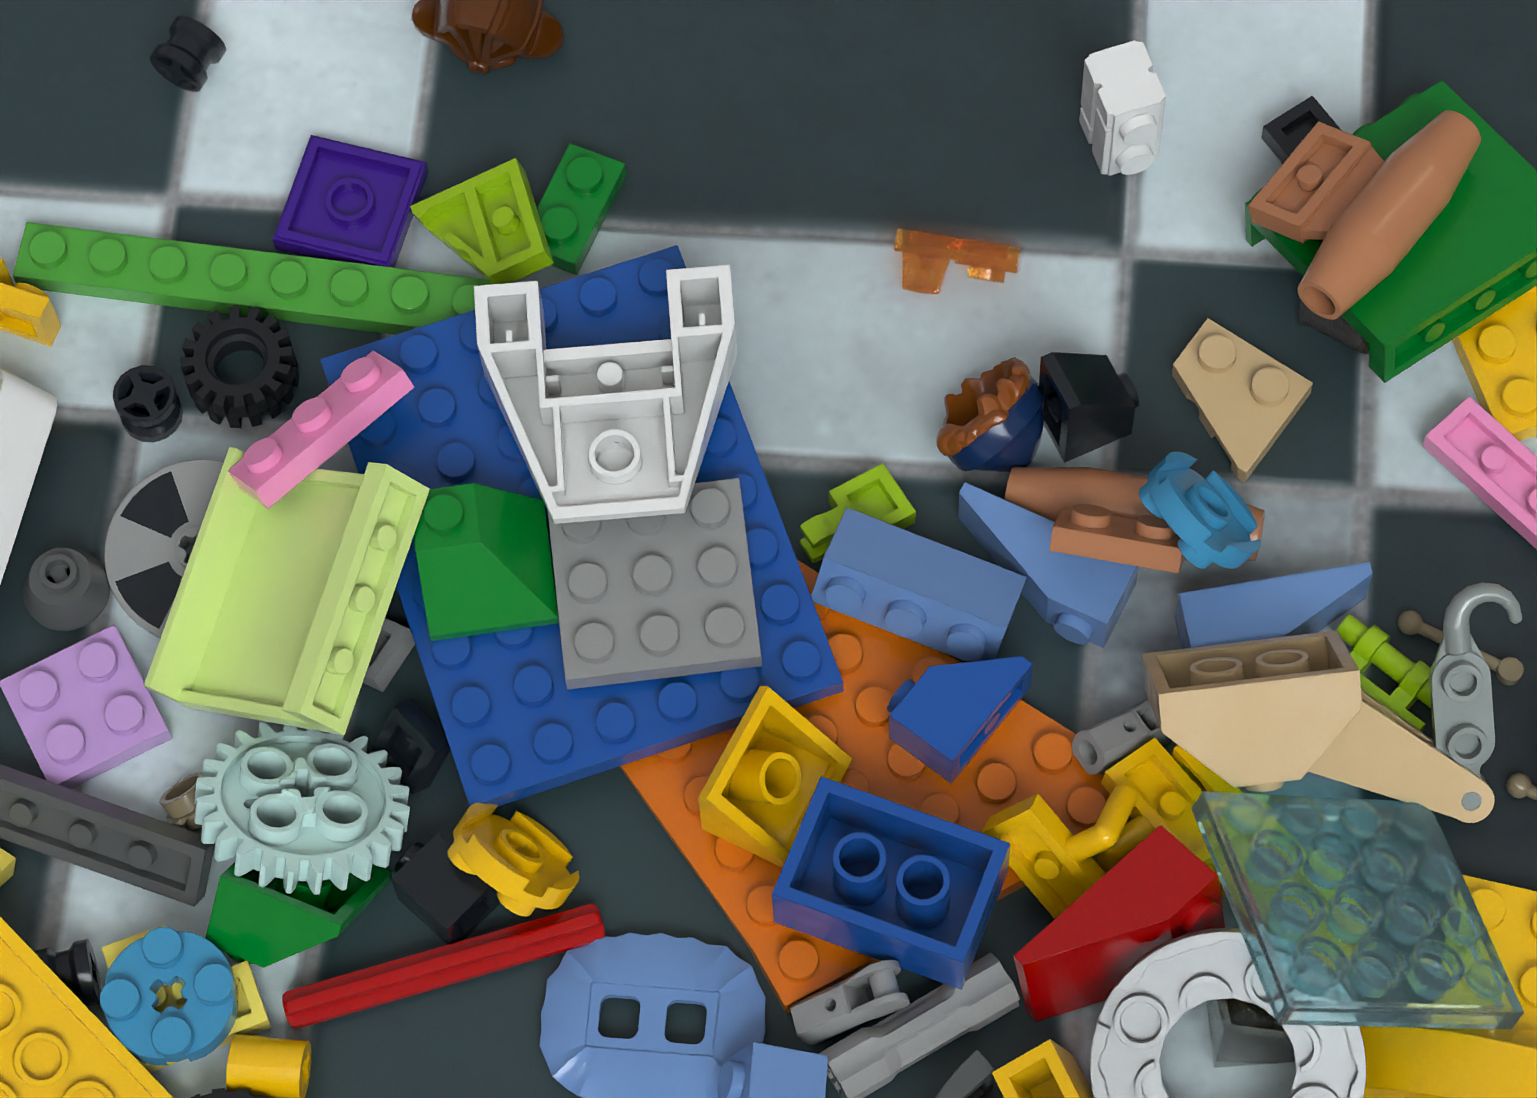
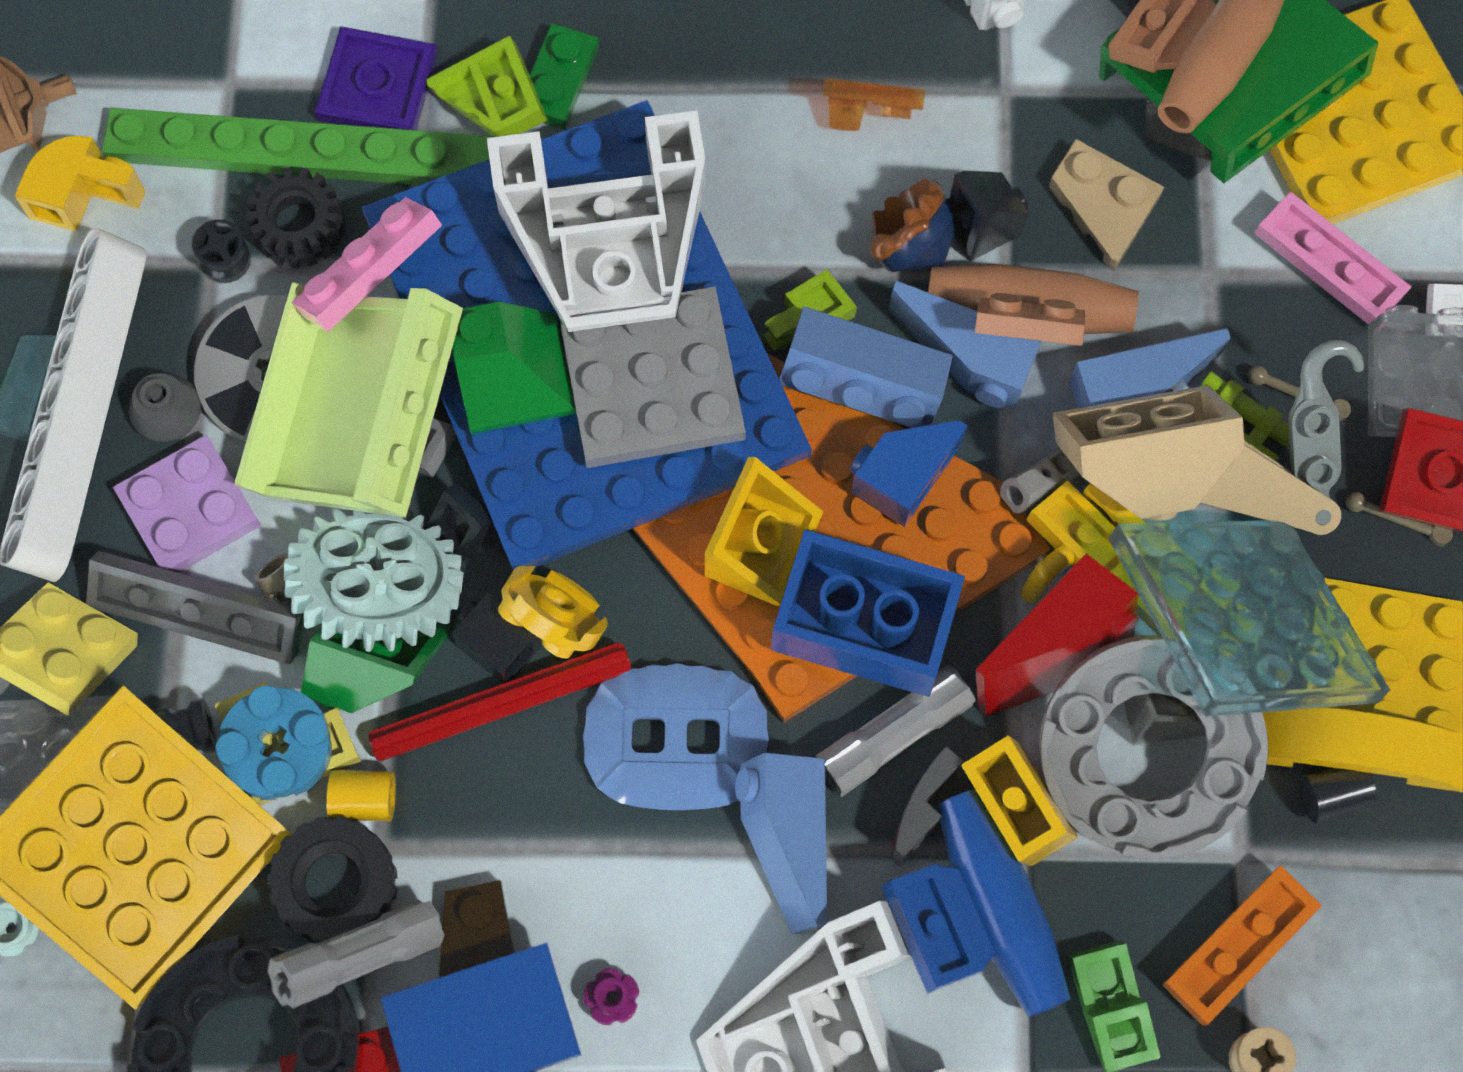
camera: 10 degrees left, 5 degrees up
light grey bar [790,960,910,1045] -> none
yellow plate [981,785,1137,919] -> none
dark azure plate [1138,452,1261,569] -> none

